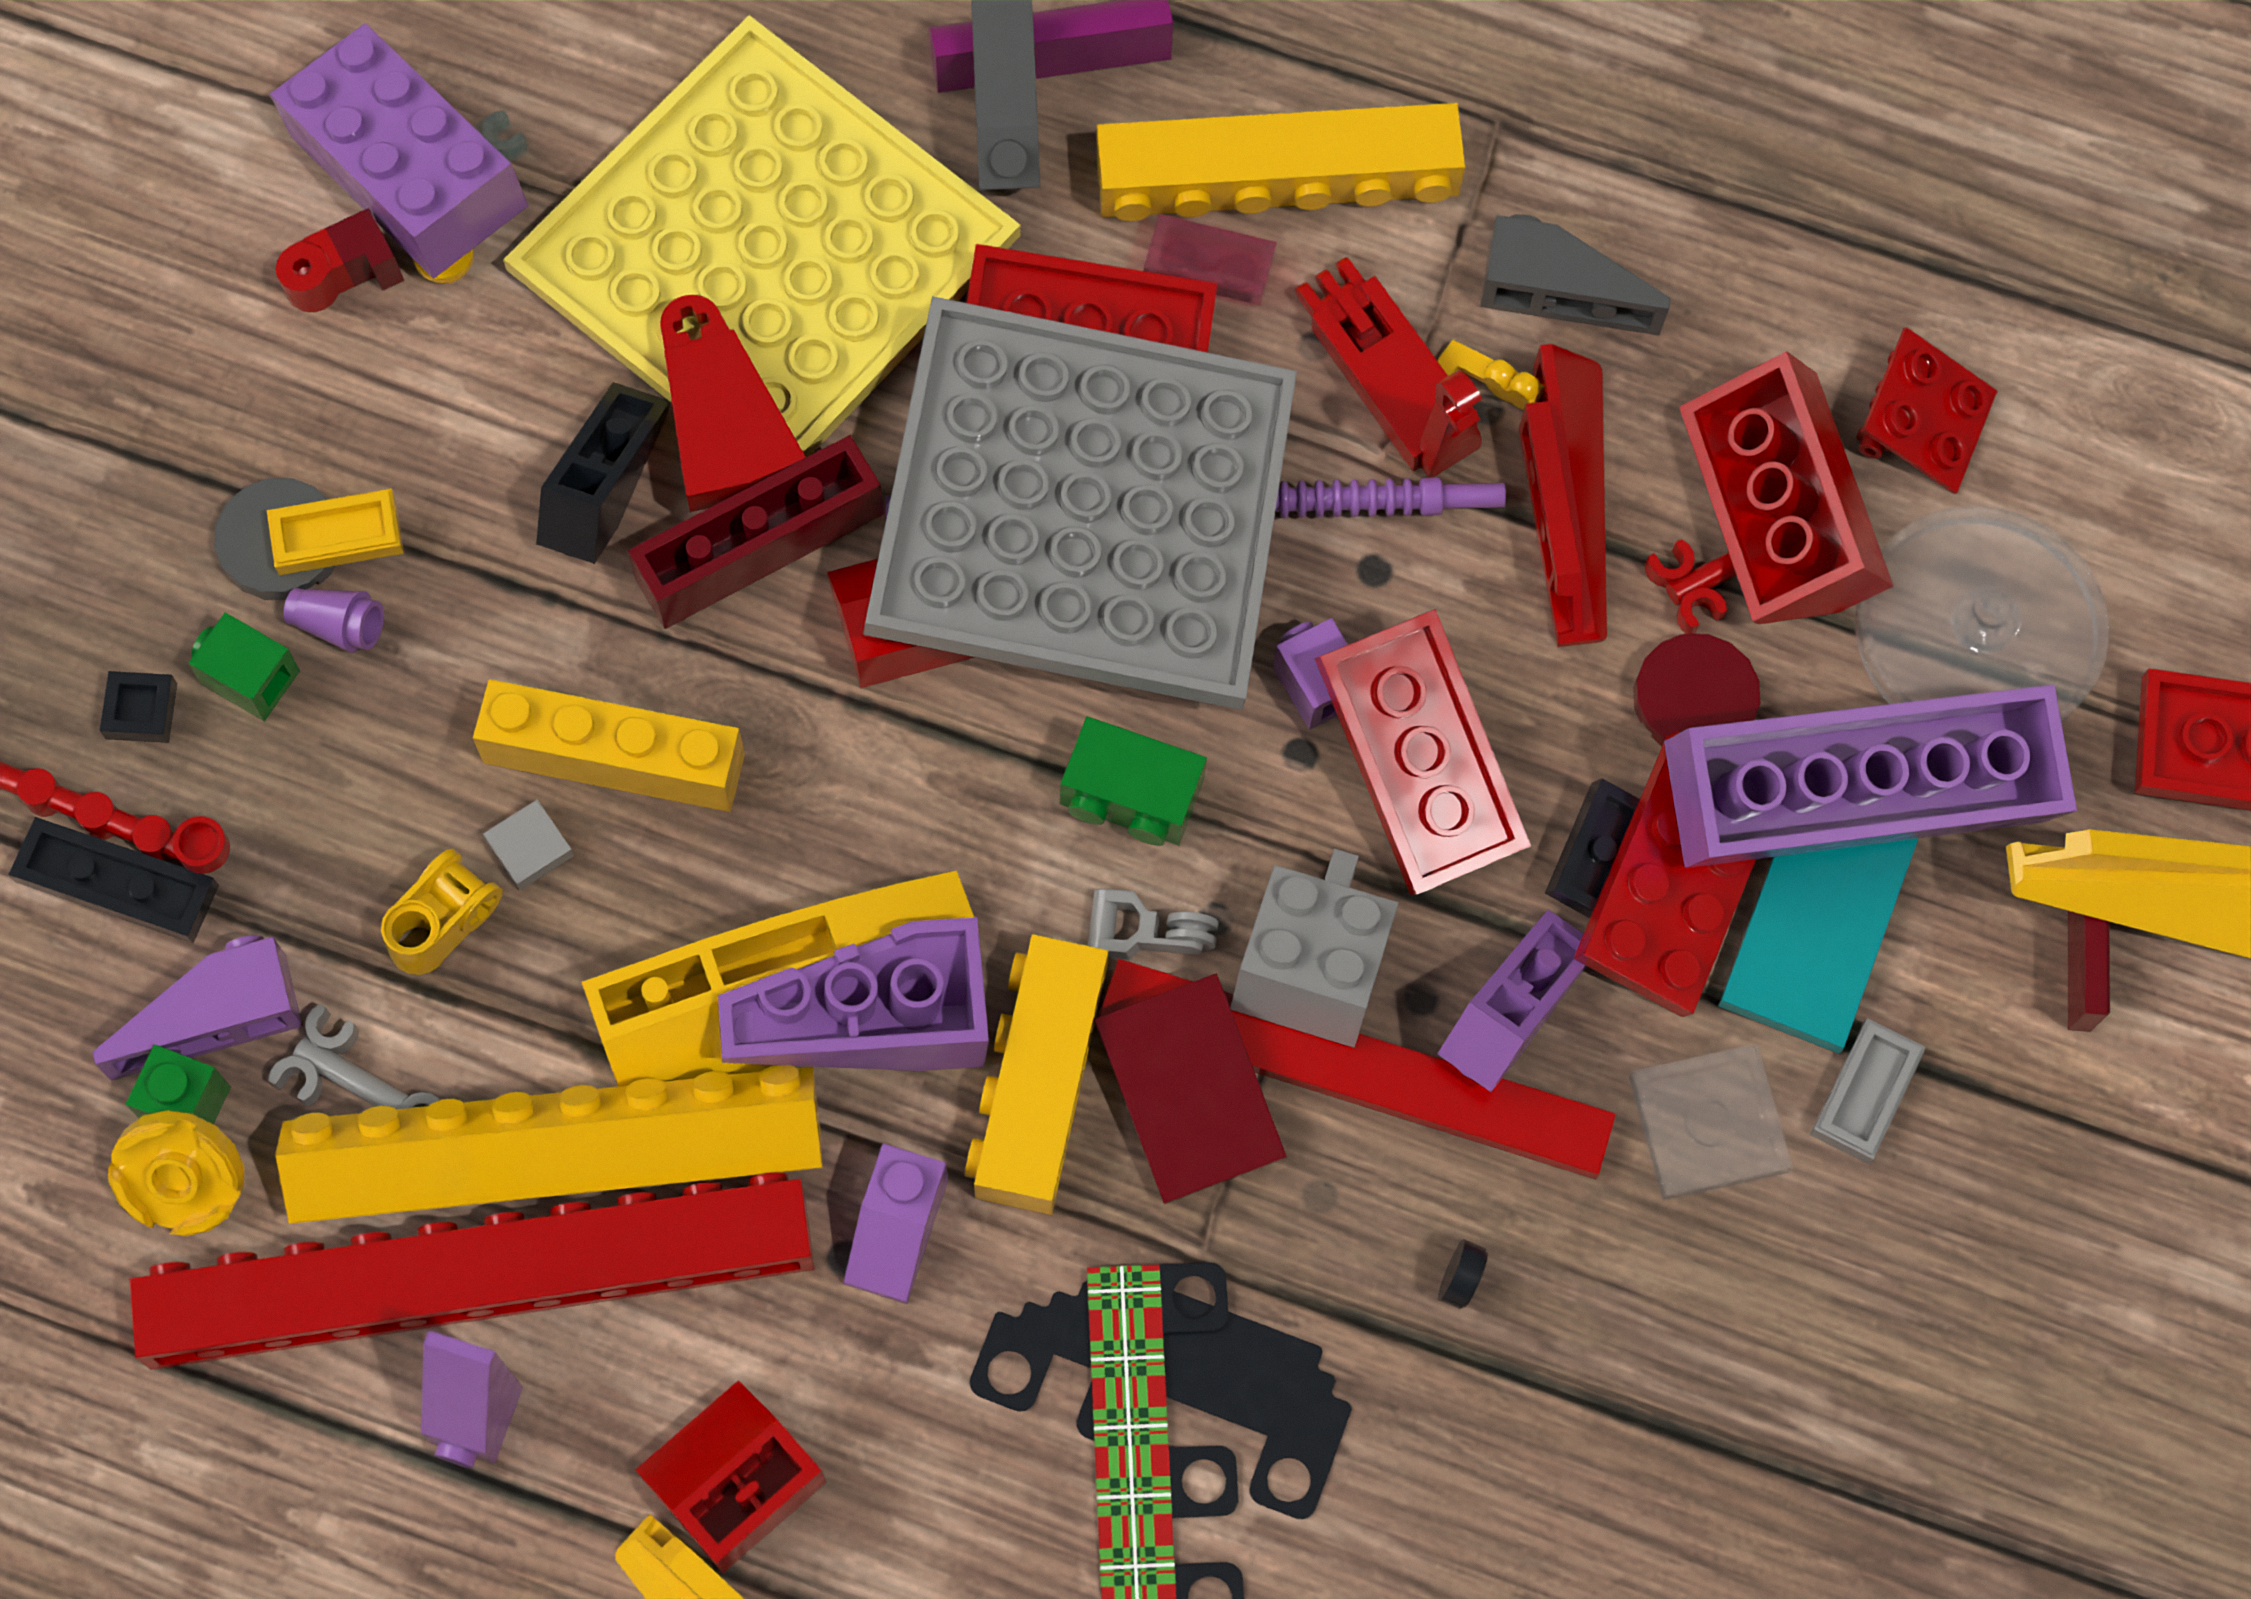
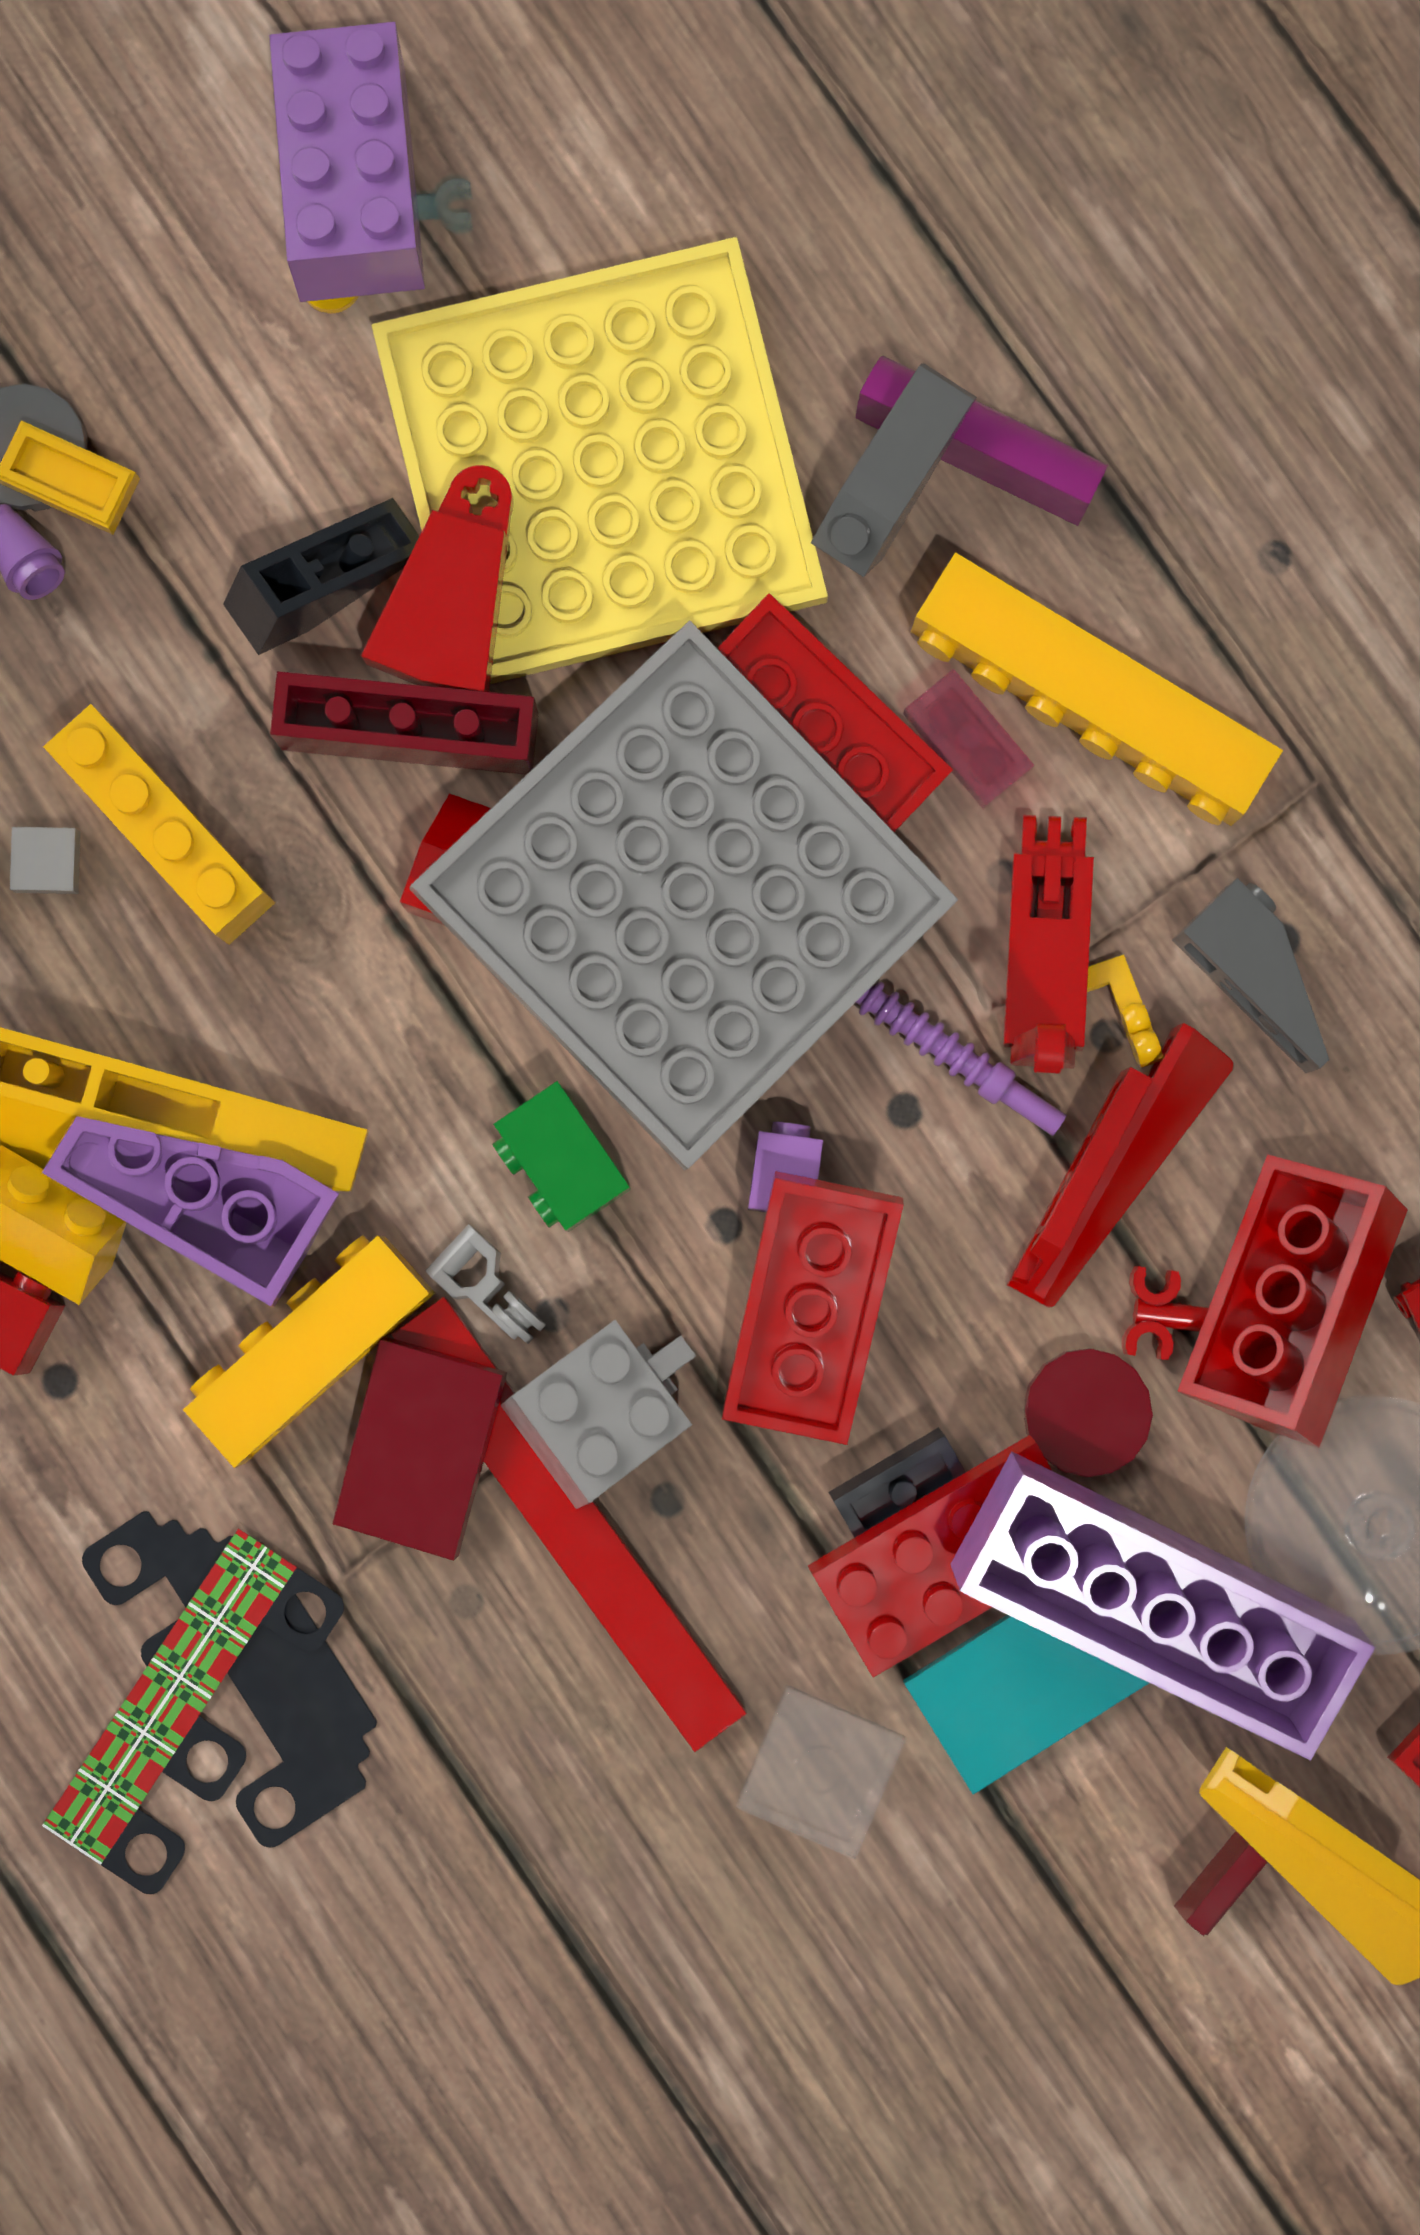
camera: 35 degrees right, 15 degrees up
leg [275,208,405,313] -> none
medium lavender slope [844,1143,948,1304] -> none
medium lavender slope [1438,909,1587,1092] -> none
black tile [1438,1239,1488,1310] -> none
light grey tile [1810,1018,1926,1164] -> none

